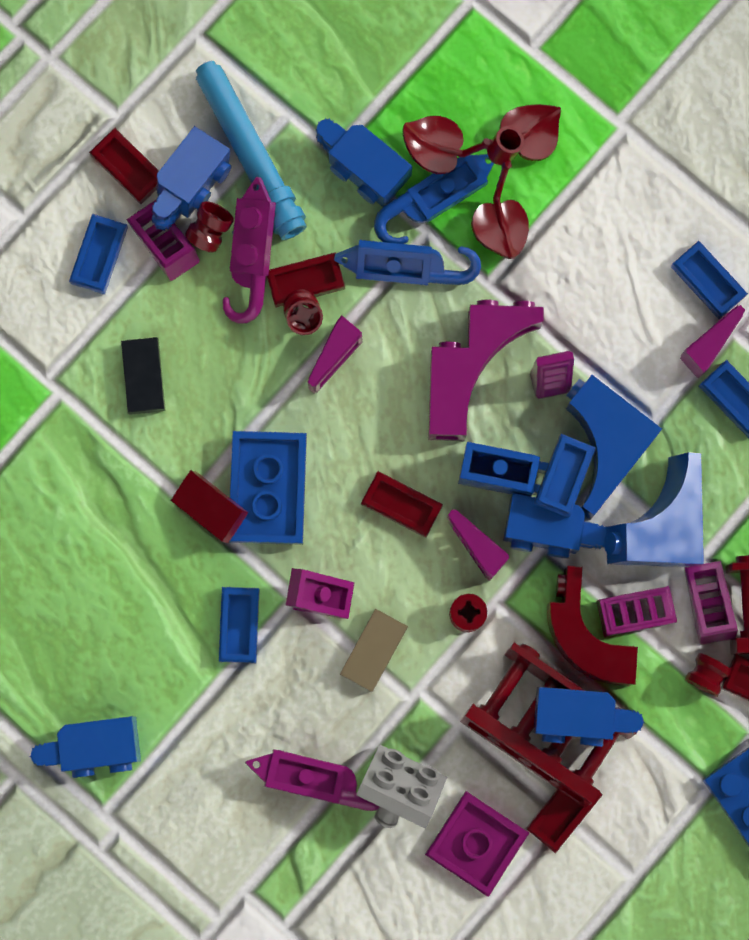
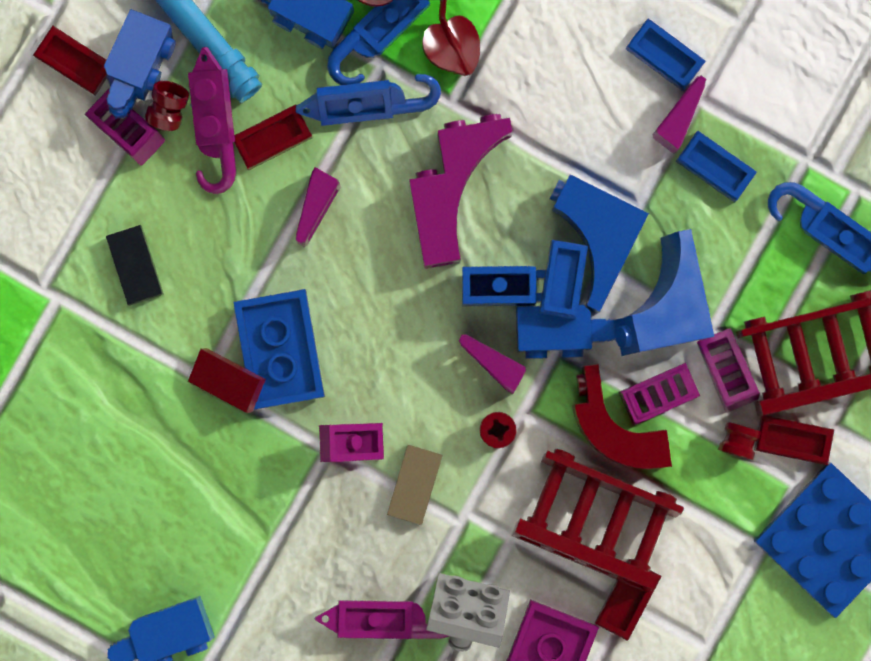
camera: 10 degrees left, 5 degrees up
blue tile [69,214,128,295] -> none
blue tile [219,587,260,663] -> none
dark red wheel [283,289,323,335] -> none
dark red tile [361,471,443,538] -> none
magenta slope [530,351,574,399] -> none
blue hinge [534,687,645,746] -> none

